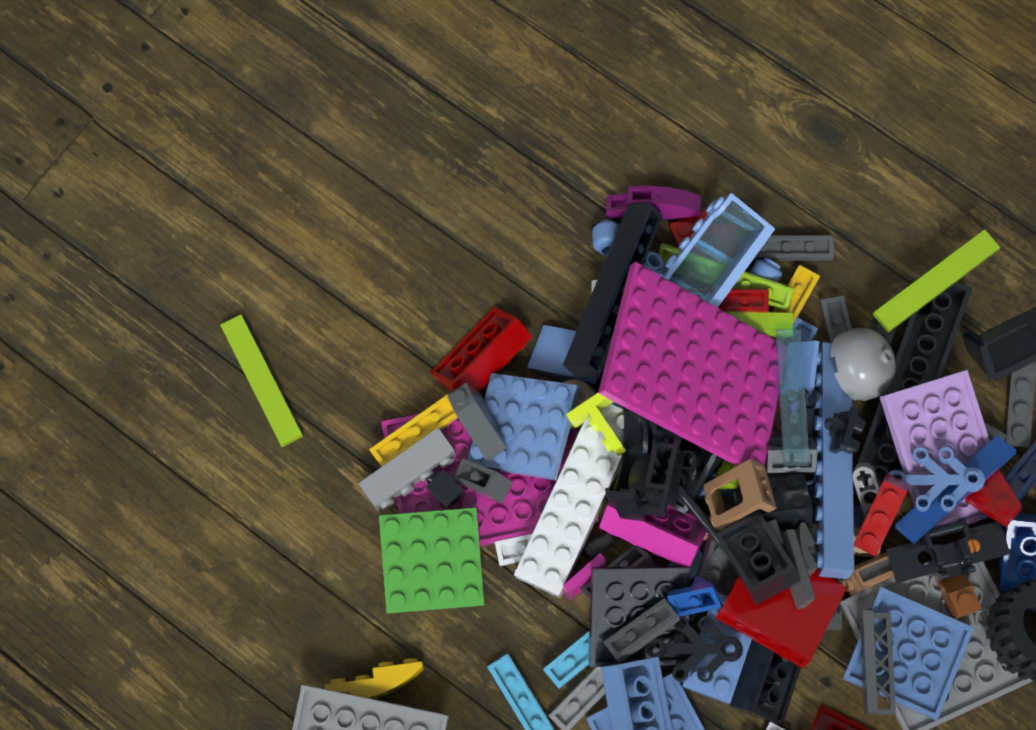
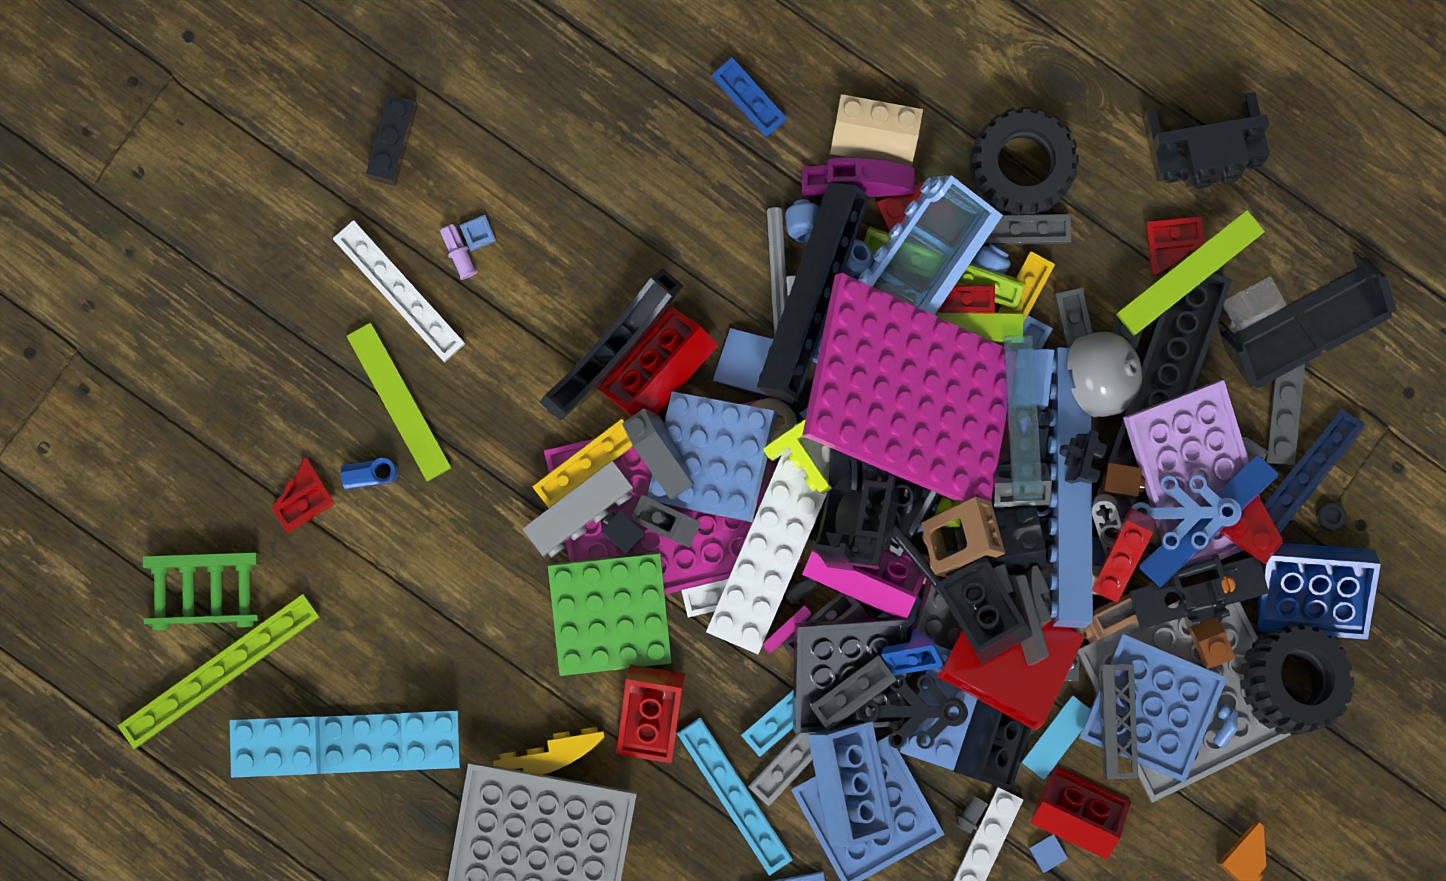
camera: 15 degrees left, 10 degrees up
none -> lime plate [118,594,320,749]
none -> bright green fence [143,553,261,630]
none -> medium azure bracket [230,711,460,778]
none -> red wing [272,458,335,533]
none -> white plate [333,220,465,363]
none -> blue piece [341,458,399,490]
none -> black brick [366,94,417,186]
none -> lavender axle [440,224,477,280]
none -> medium blue tile [460,215,496,252]
none -> black arch [539,268,683,421]
none -> red slope [616,665,686,763]
none -> blue plate [711,58,787,138]
none -> light grey axle [767,207,787,336]
none -> tan slope [830,94,923,167]
none -> black tyre [970,106,1079,215]
none -> medium azure tile [1021,696,1091,780]
none -> reddish brown brick [1101,463,1145,499]
none -> black piece [1143,92,1270,189]
none -> red wing [1145,216,1205,276]
none -> medium blue arm [1213,704,1238,748]
none -> clear panel [1223,277,1287,334]

